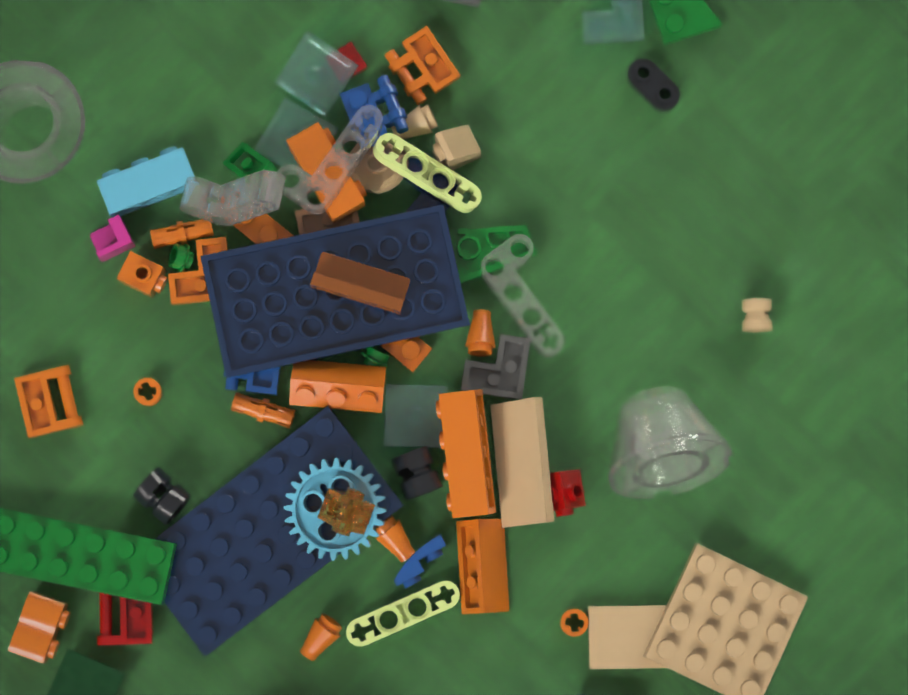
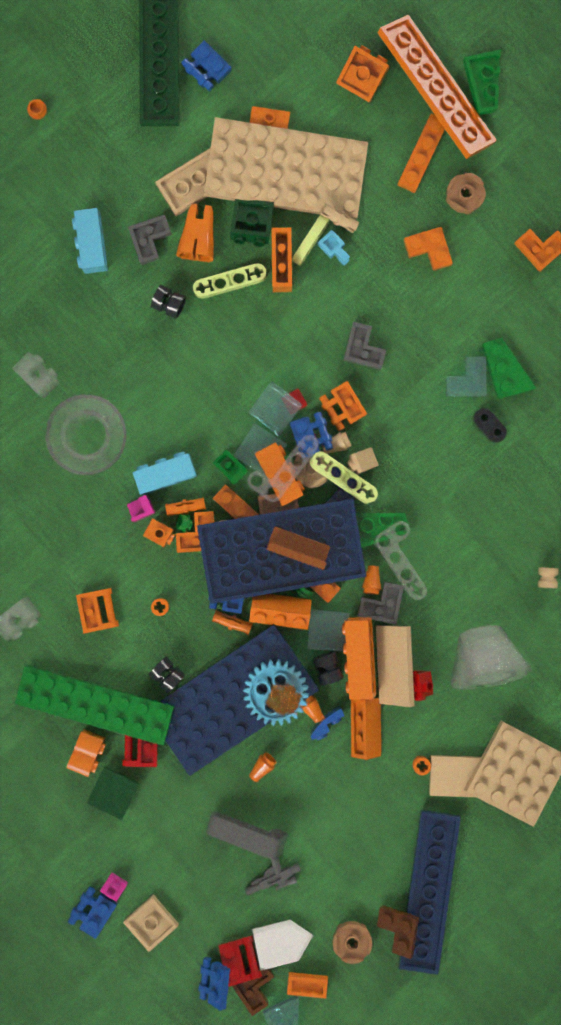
camera: 10 degrees right, 5 degrees up
clear beam [180,170,286,226] -> none
yellowish green beam [346,581,460,646] -> none

